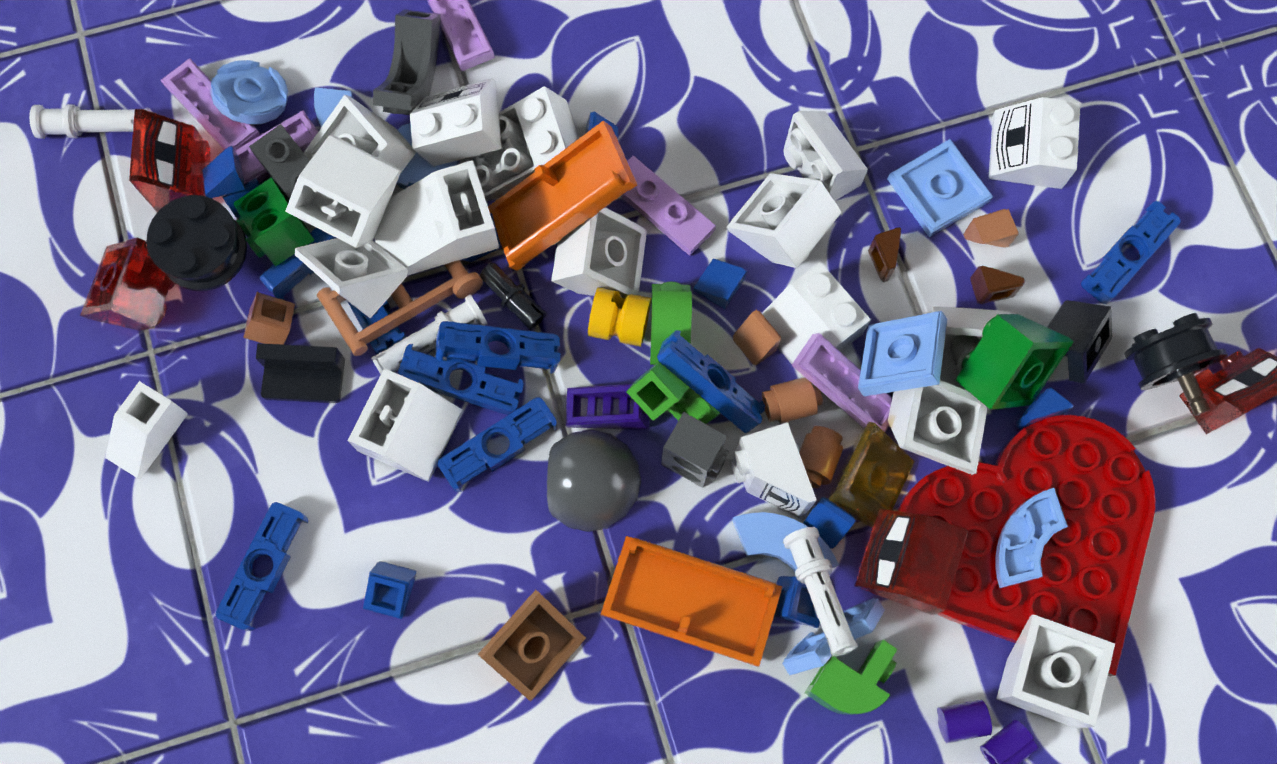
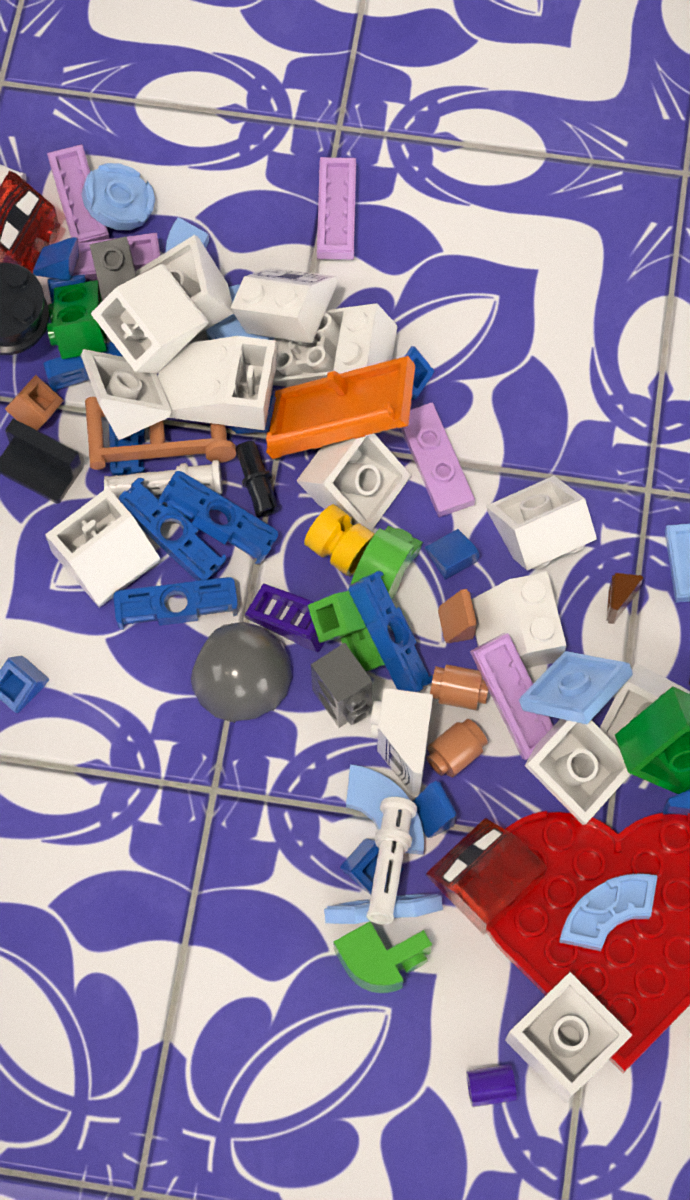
camera: 30 degrees right, 5 degrees down
dark grey arch [373,9,440,115] -> none
medium nougat slope [478,590,586,702] -> none
orange container [600,536,782,667] -> none
white slope [784,111,868,201] -> none
clear yellow slope [828,422,915,531] -> none
dark purple piece [937,699,992,743] -> none

